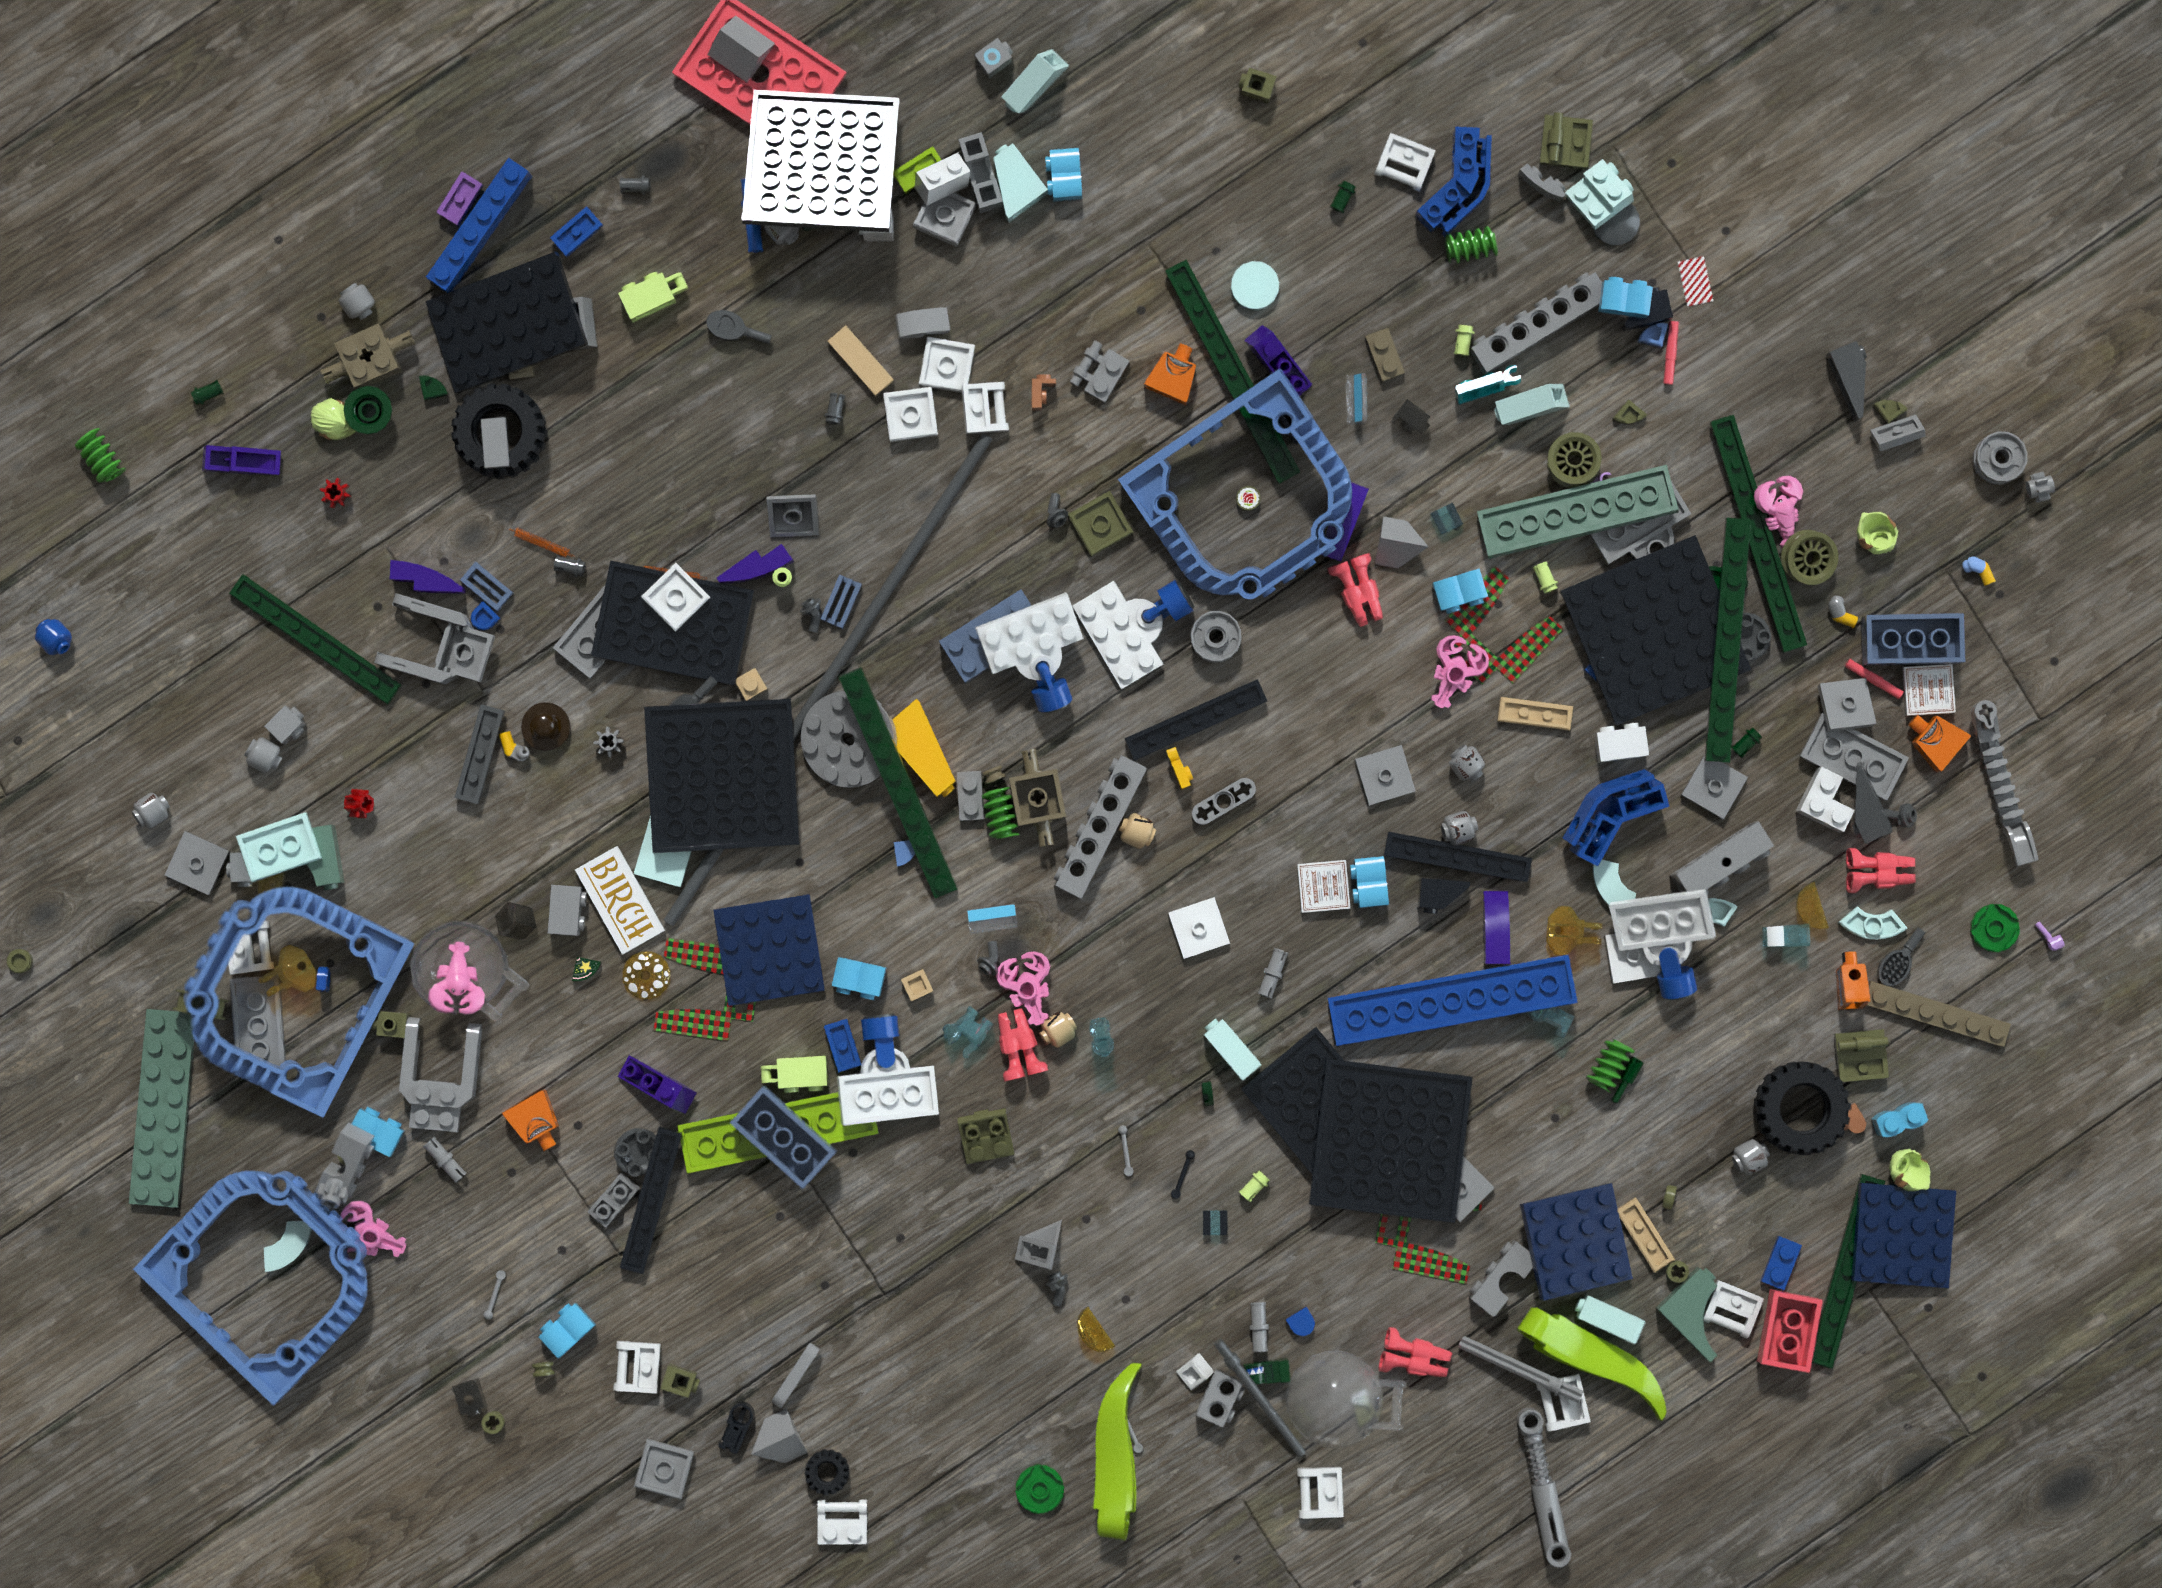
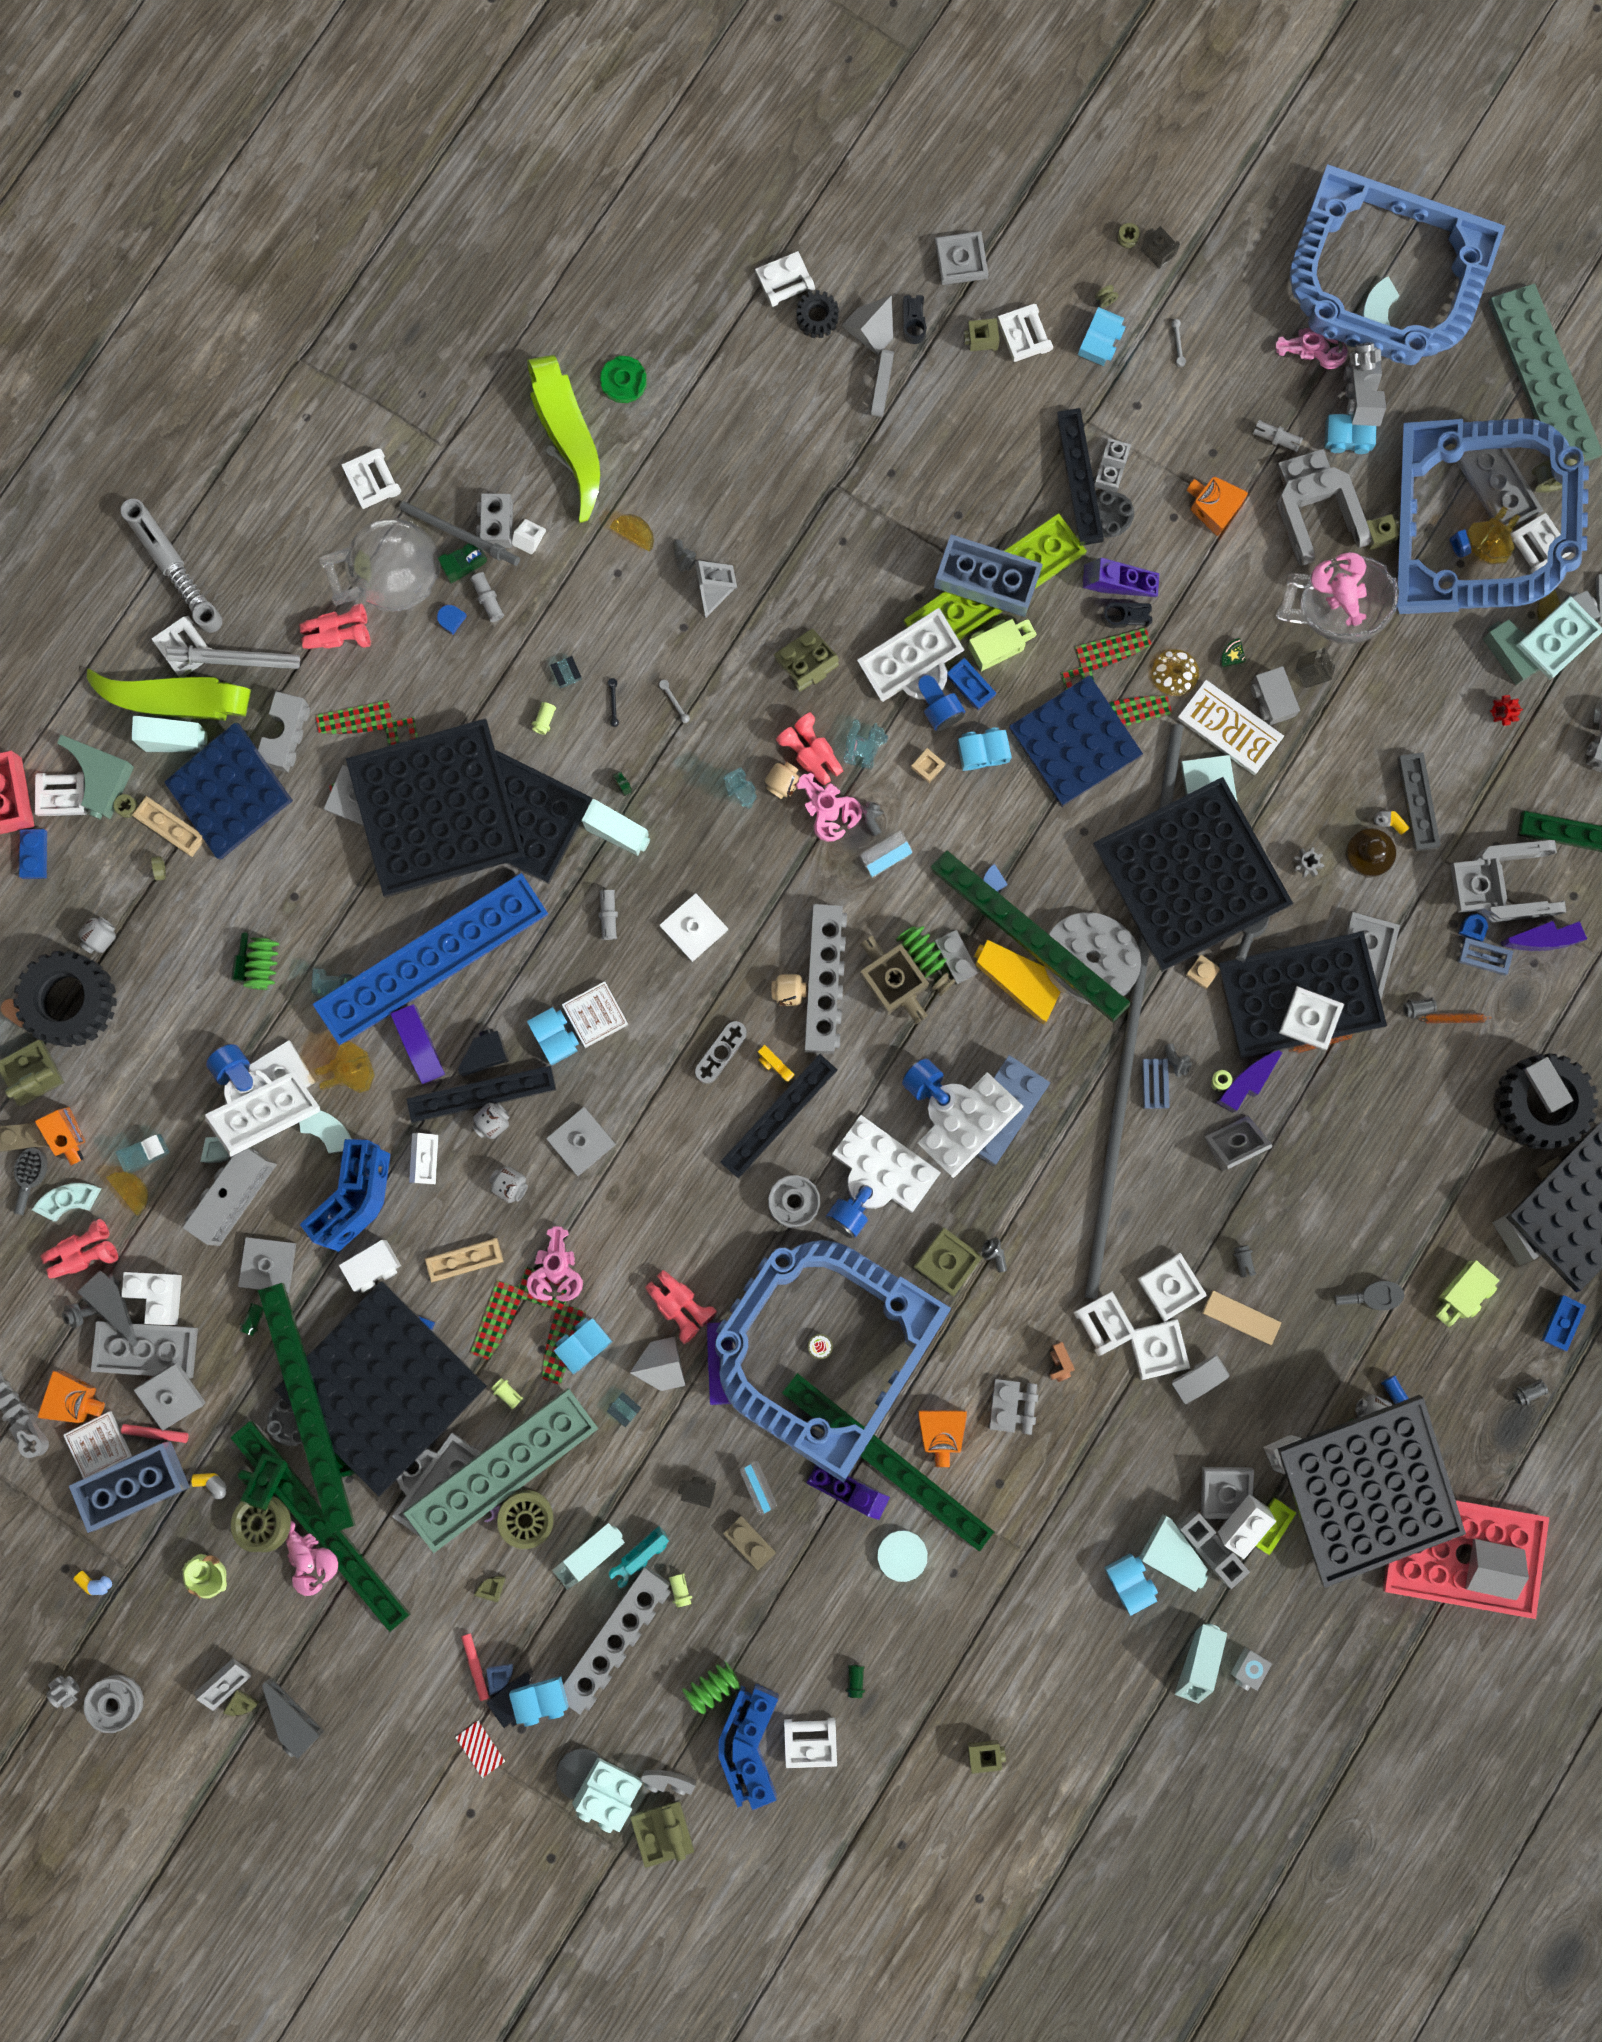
camera: 160 degrees right, 5 degrees down
none -> dark green plate [237,1454,288,1511]
none -> white plate [409,1133,438,1184]
none -> black piece [1101,602,1153,629]

